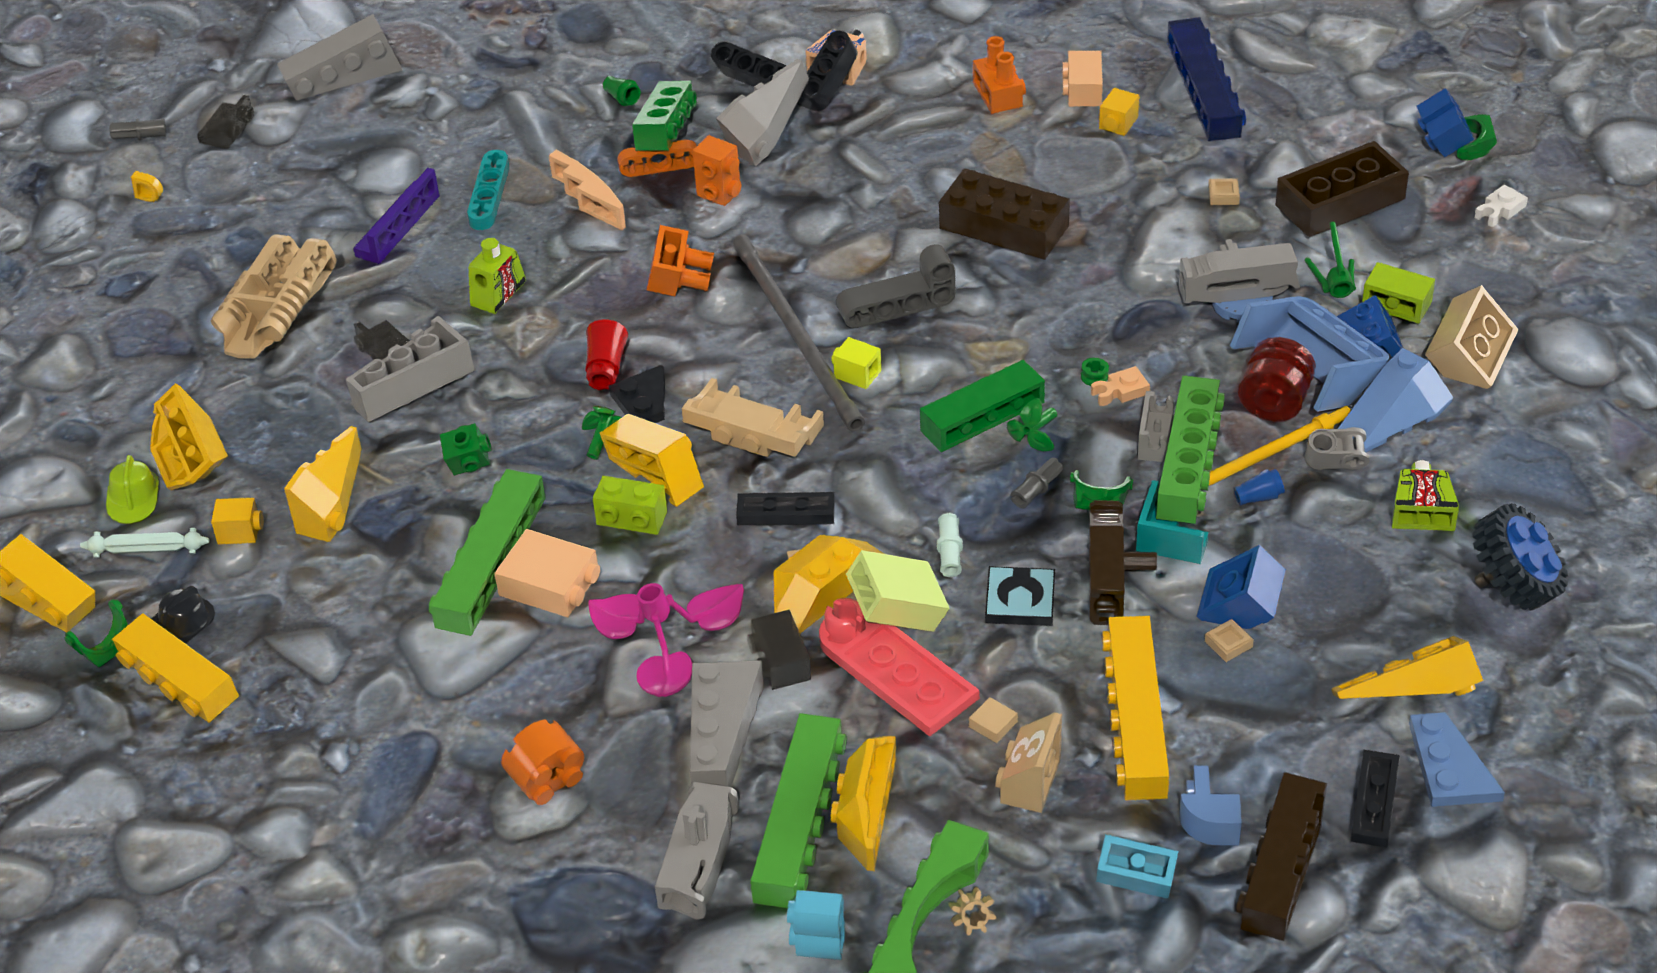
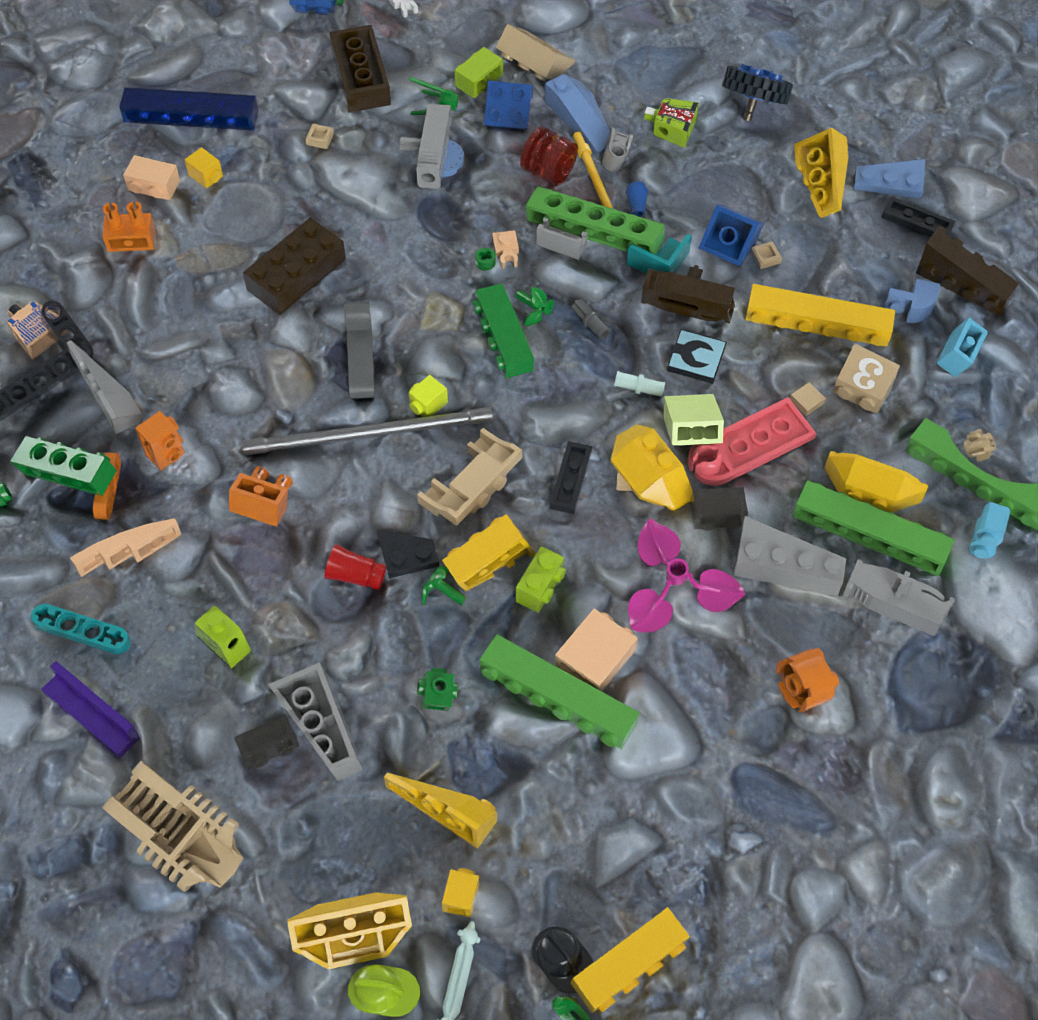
camera: 80 degrees left, 15 degrees up
green helmet [1070,470,1134,510] -> none
medium blue windscreen [1230,296,1389,412] -> none

